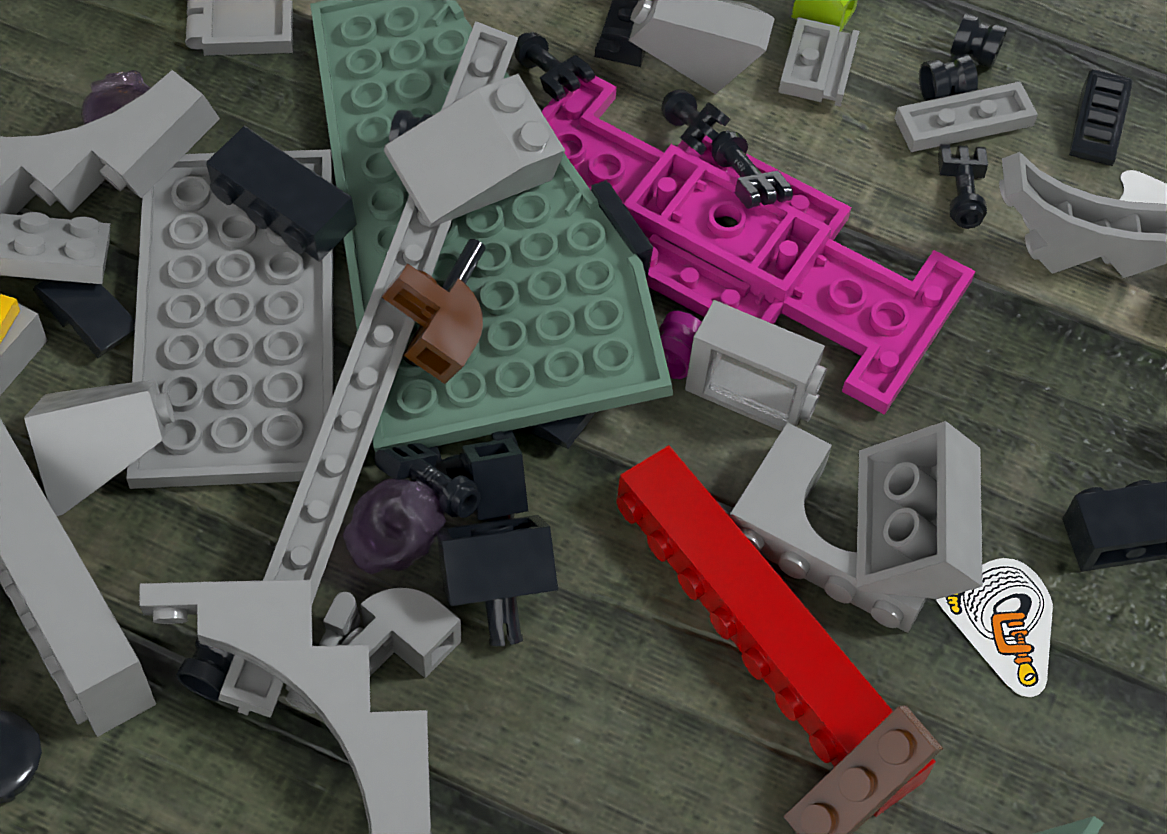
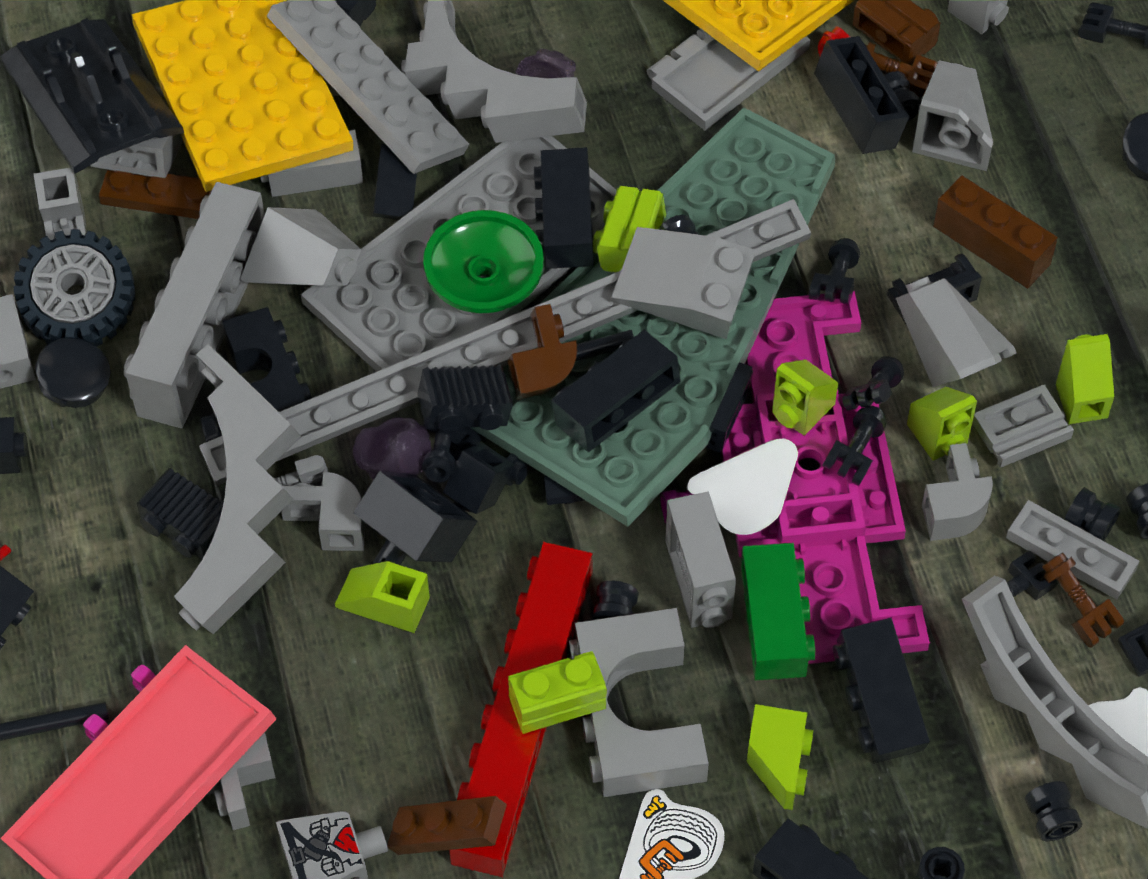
camera: 55 degrees right, 0 degrees up
light grey slope [856,421,983,599] -> none
none -> black brick [136,468,224,559]
none -> black arch [222,307,312,412]
none -> lime slope [335,561,430,633]
none -> black brick [418,365,513,432]
none -> green dish [423,210,544,313]
none -> lime brick [508,651,607,734]
none -> black brick [551,330,681,453]
none -> black wheel [592,580,639,620]
none -> lime brick [593,186,666,272]
none -> white sticker [687,438,798,535]
none -> green brick [741,543,815,681]
none -> lime slope [747,704,814,810]
none -> lime slope [772,359,838,436]
none -> black brick [833,617,930,764]
none -> lime slope [907,386,977,461]
none -> light grey brick [922,443,993,541]
none -> reddish brown hinge [1042,552,1124,648]

